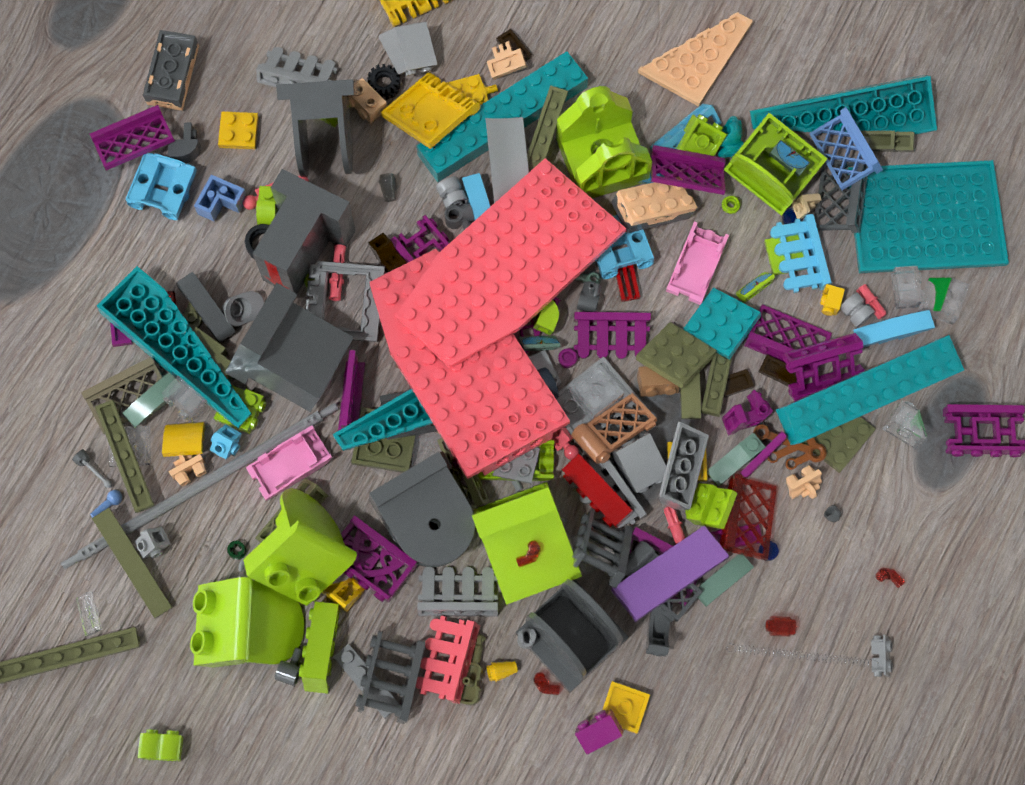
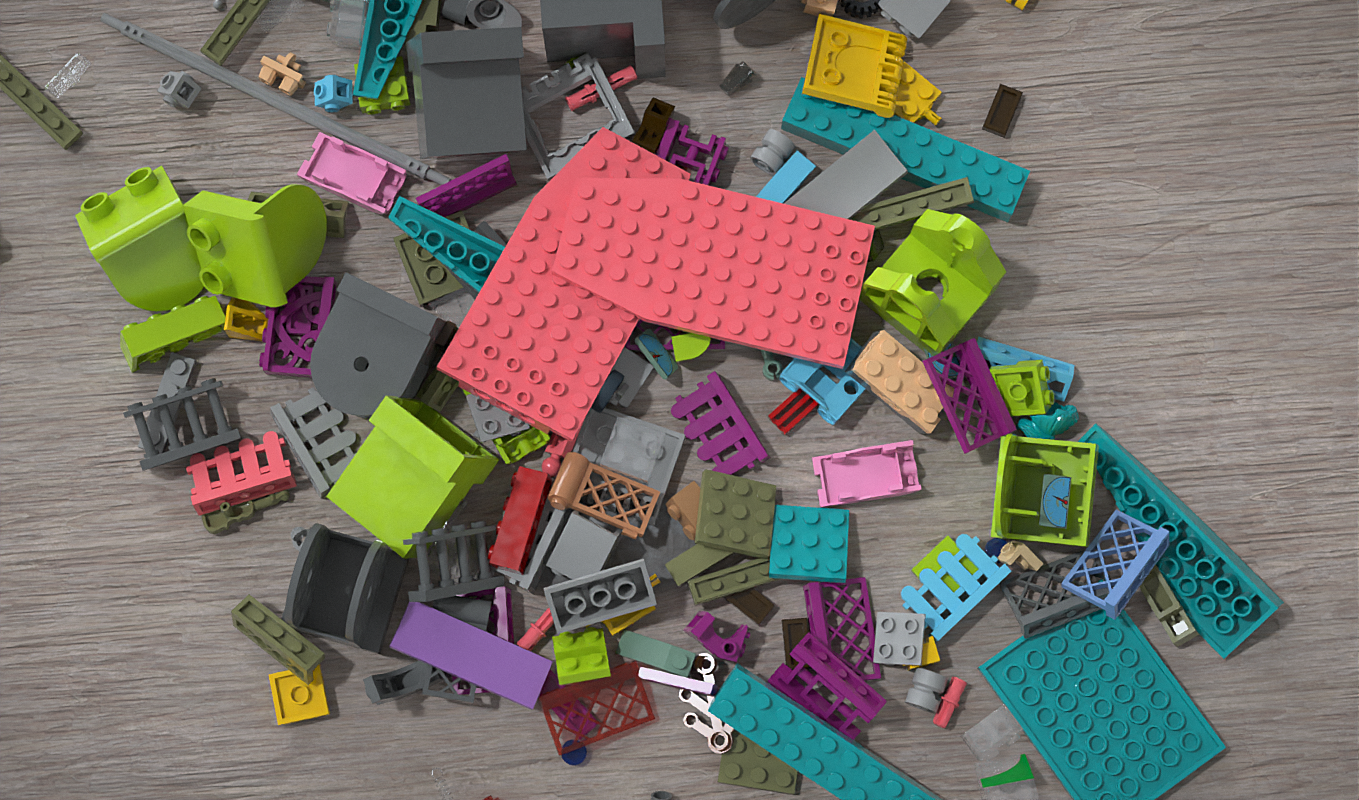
camera: 60 degrees right, 5 degrees up
medium blue bar [90,490,123,518] -> none
olive tile [92,508,173,619] -> none
yellow slope [162,422,205,457] -> none
dark green bush [227,541,246,560] -> none
dark grey piece [275,648,303,686] -> none
dark grey piece [444,203,475,230] -> none
light nougat hinge [487,41,527,80] -> none
yellow cone [487,661,518,682] -> none
clear red arm [516,541,541,568] -> none
clear red arm [533,672,560,695] -> none
magenta tile [558,348,577,368] -> none
magenta brick [575,709,623,755] -> none
dark grey piece [577,281,602,312] -> none
light nougat wing [638,12,753,107] -> none
sand green slope [693,552,754,607] -> none
lime plate [721,196,740,214] -> none
lime slope [735,272,775,303] -> none
light nougat hips [786,465,822,499] -> none
medium azure slope [853,310,935,348] -> none
none -> olive fence [231,594,325,685]
none -> light grey hinge [873,612,926,666]

